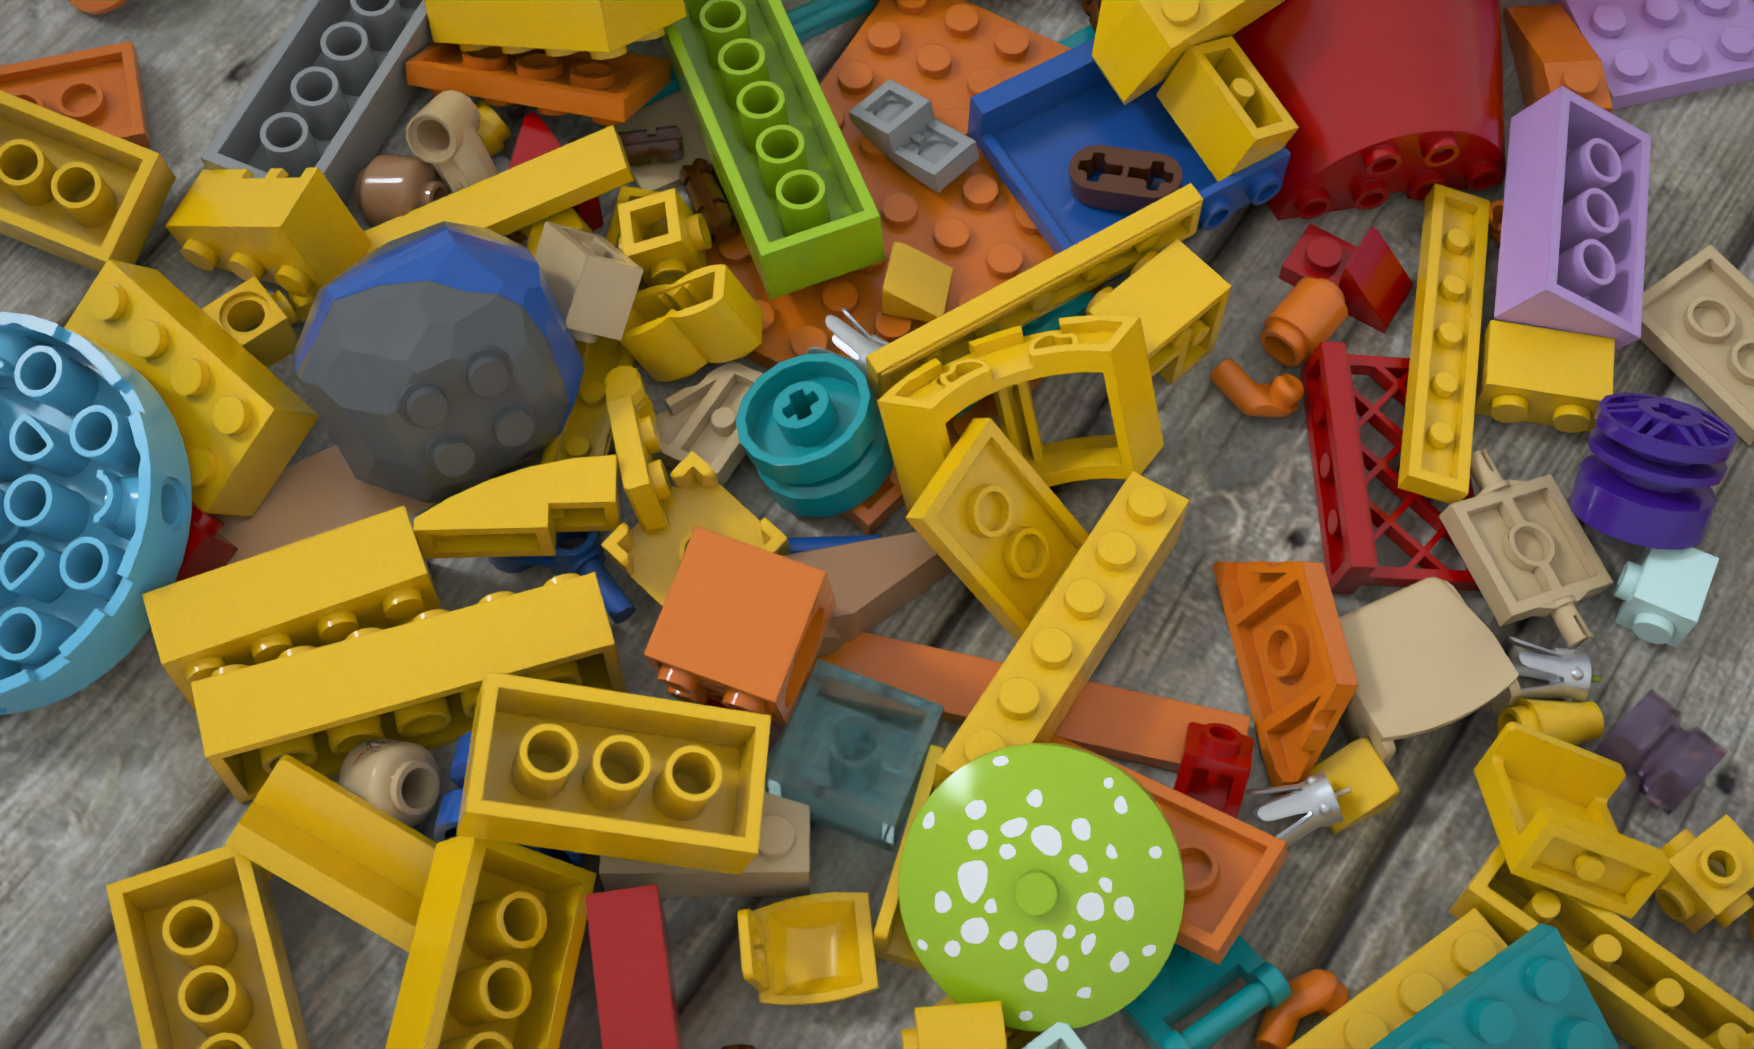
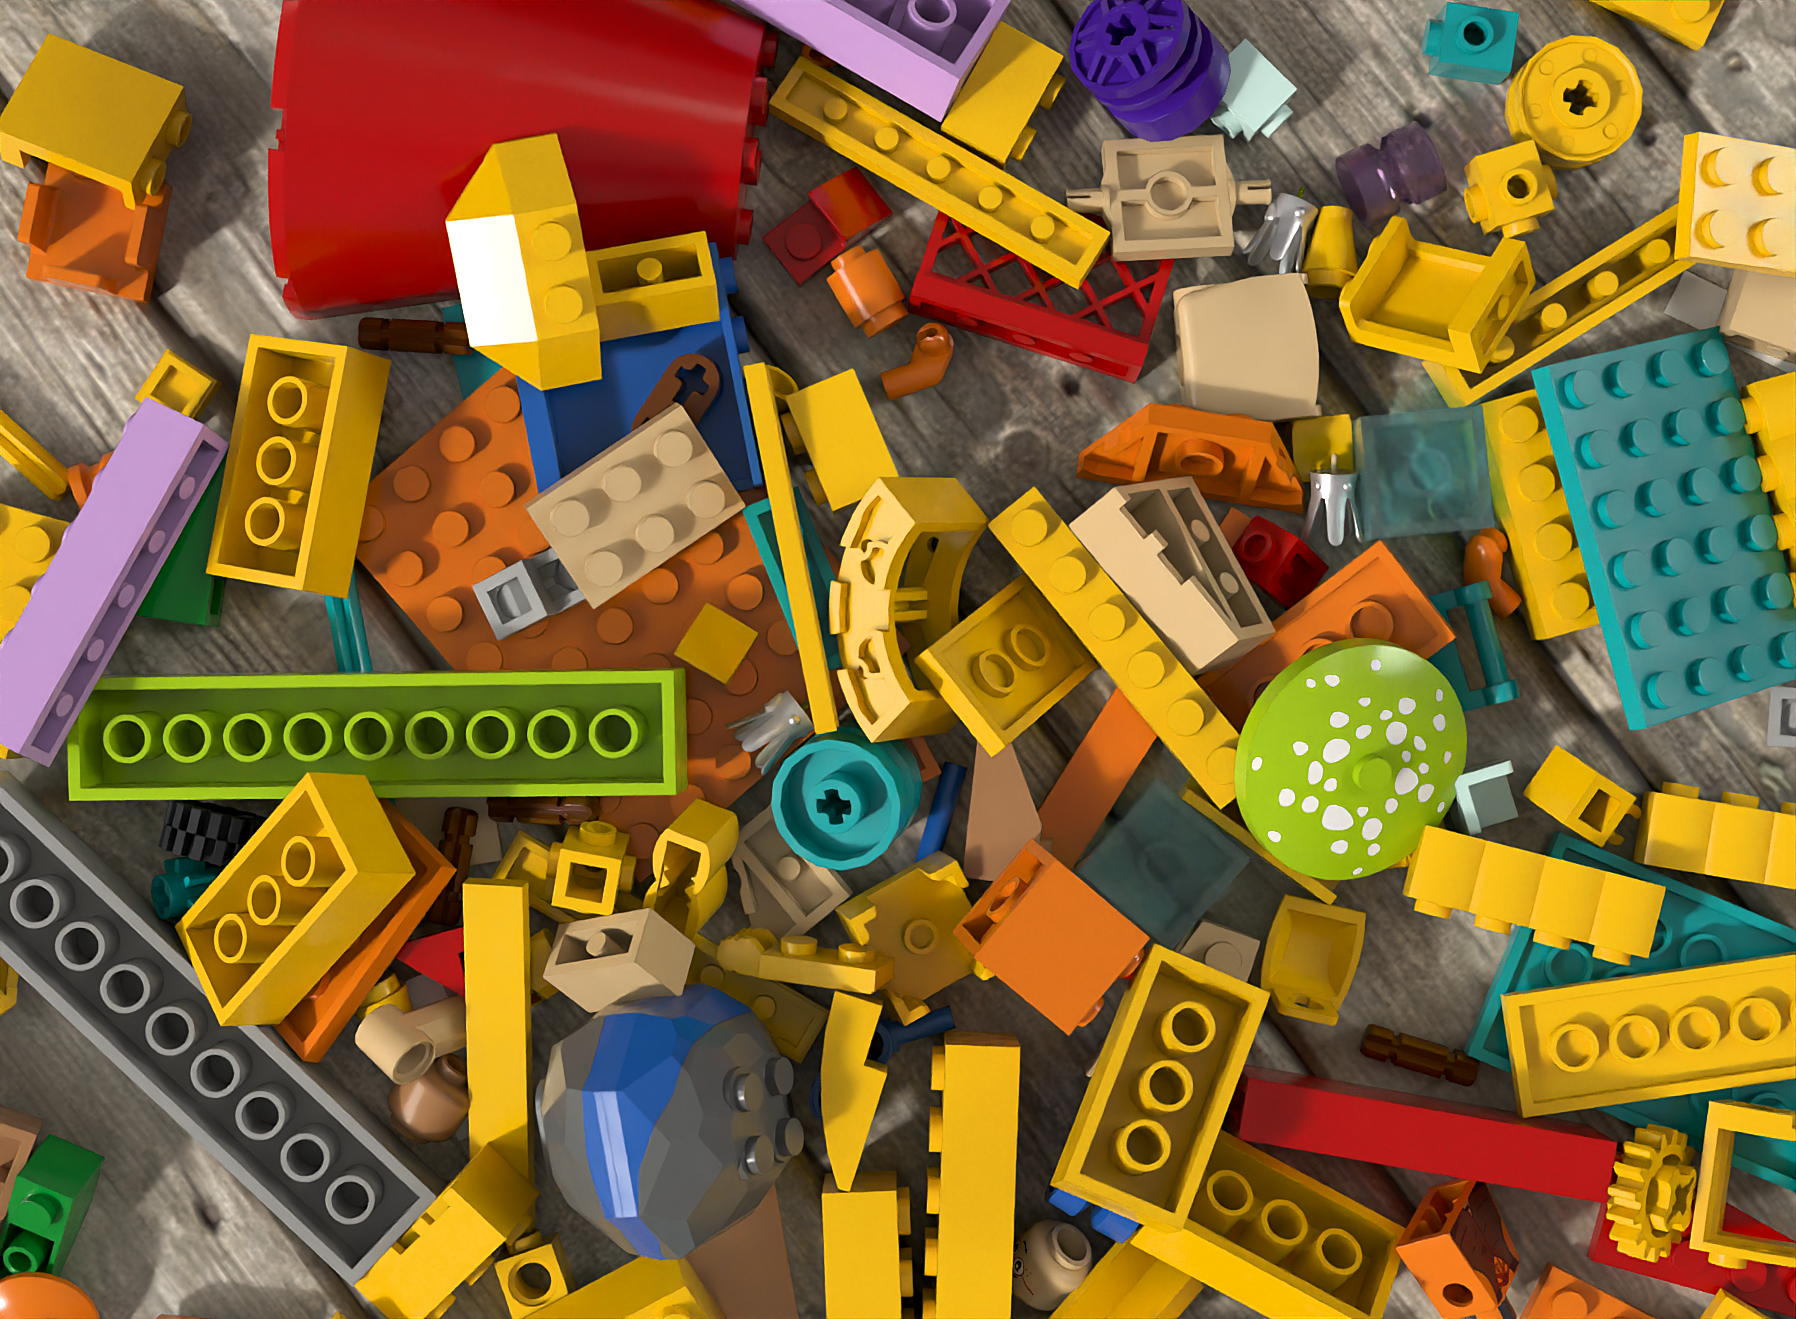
camera: 65 degrees left, 25 degrees up
none -> tan plate [523,402,746,609]
none -> tan wedge [1068,475,1276,676]
none -> clear light blue brick [1352,405,1495,543]

